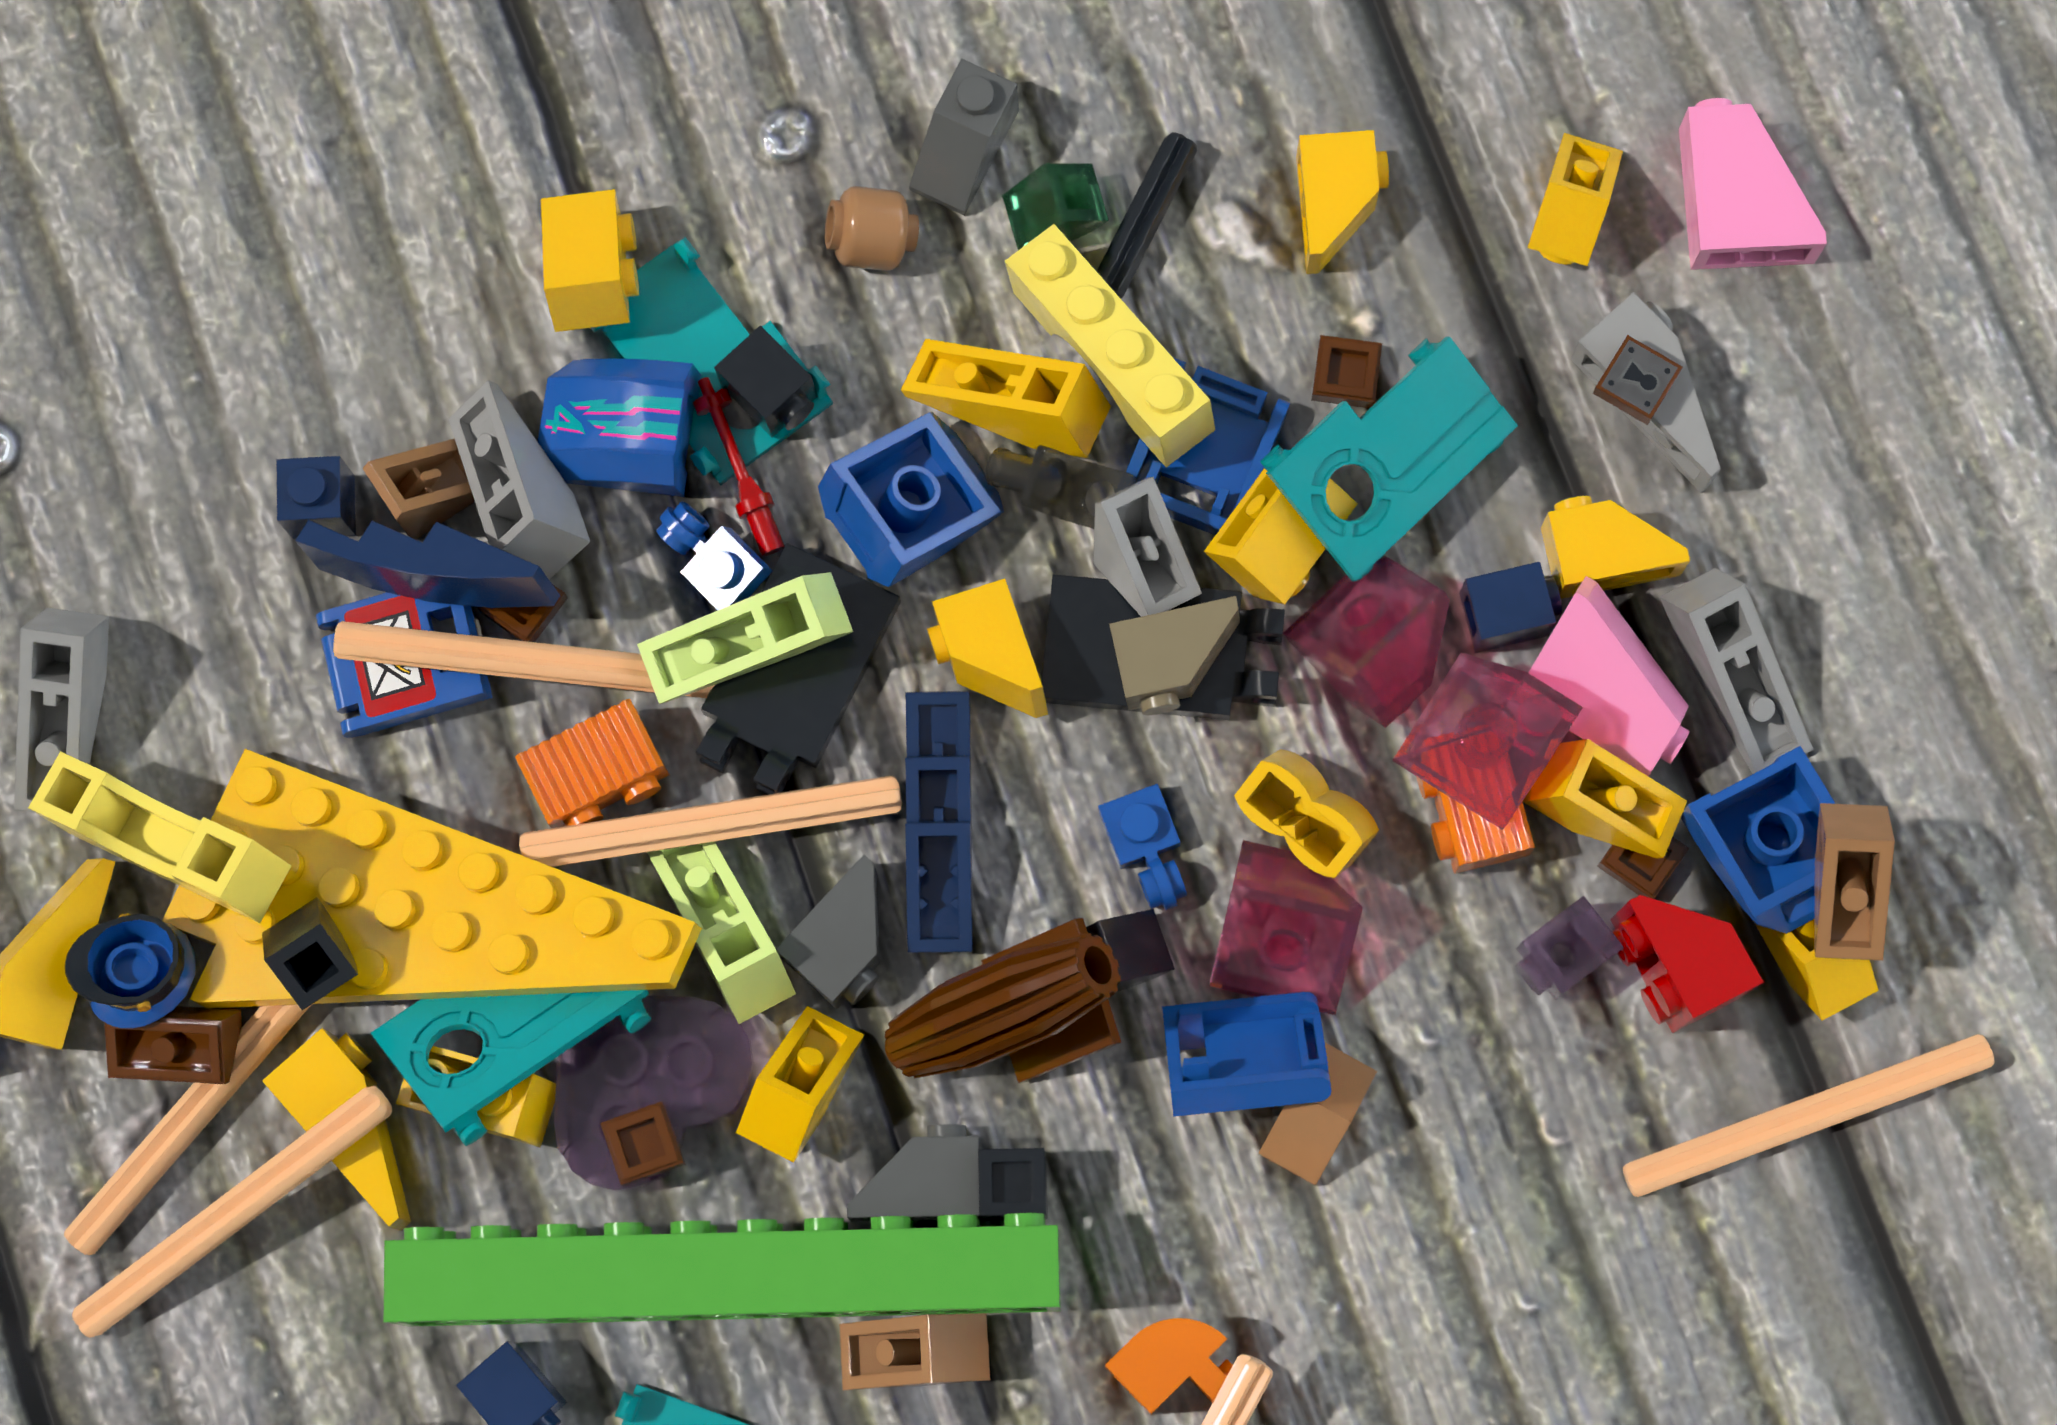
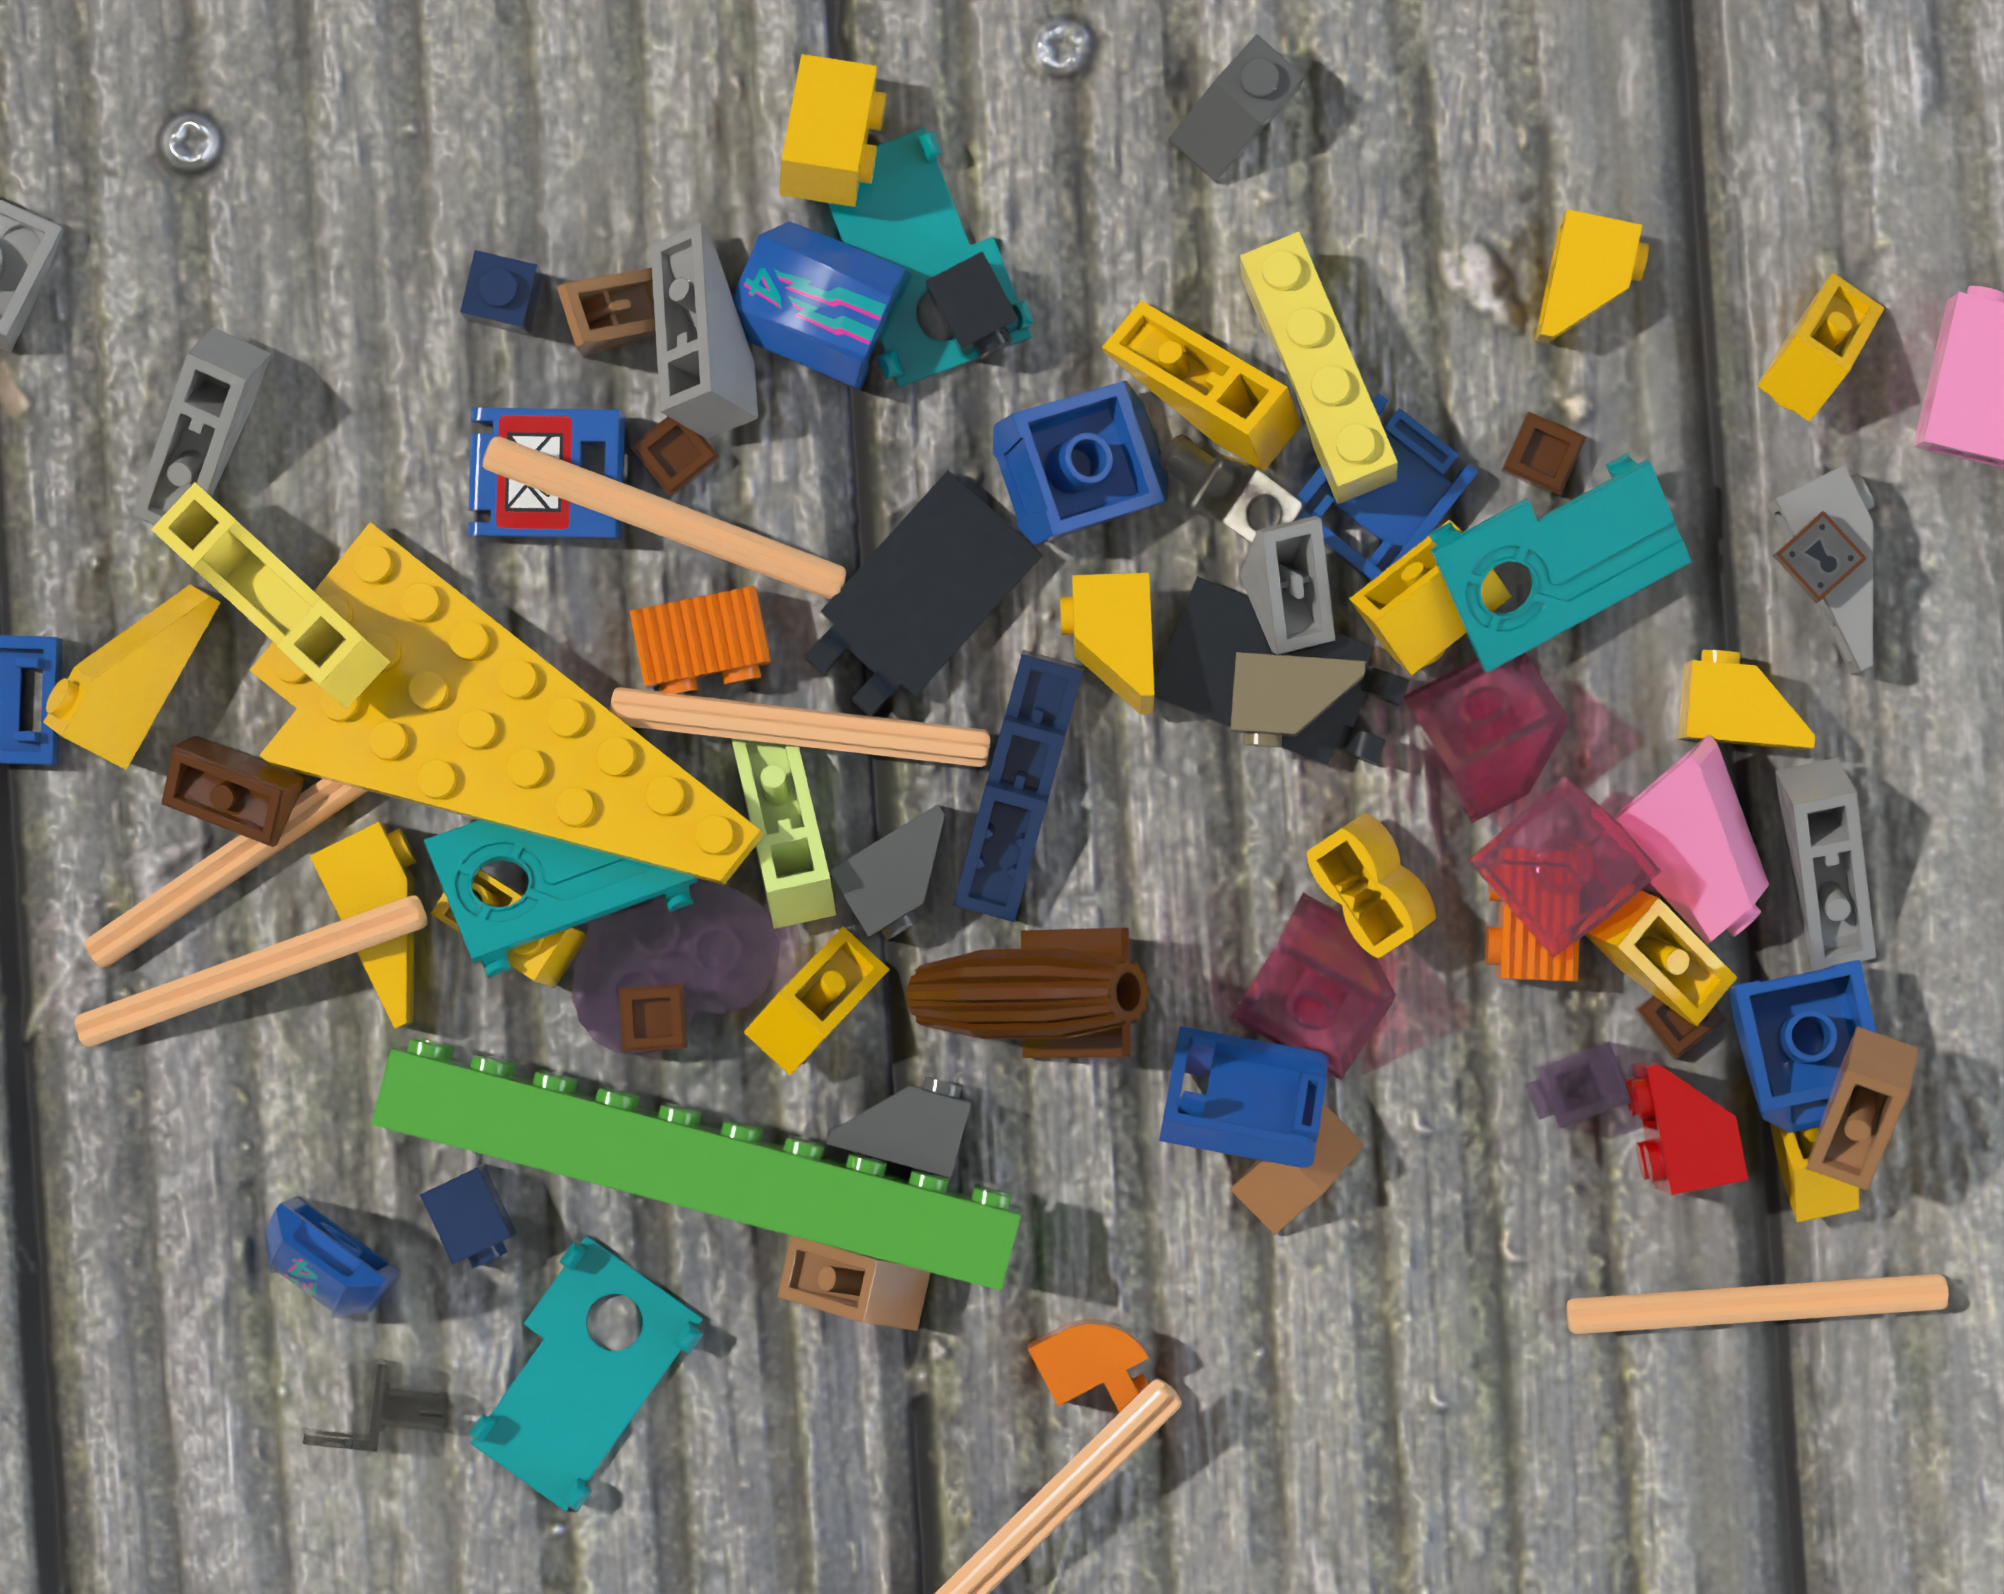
camera: 10 degrees right, 10 degrees up
blue piece [65,913,196,1028] -> none
black brick [262,897,358,1010] -> none
dark blue slope [295,520,560,608] -> none
yellowish green slope [637,572,853,704] -> none
plate [656,502,773,610] -> none
red piece [693,377,785,557] -> none
medium nougat head [825,186,919,271] -> none
black panel [978,1148,1048,1221] -> none
clear green brick [1002,163,1109,250] -> none
black brick [1086,909,1175,992] -> none
black axle [1096,132,1197,299] -> none
blue plate [1098,783,1187,911] -> none
dark blue brick [1459,562,1562,653] -> none

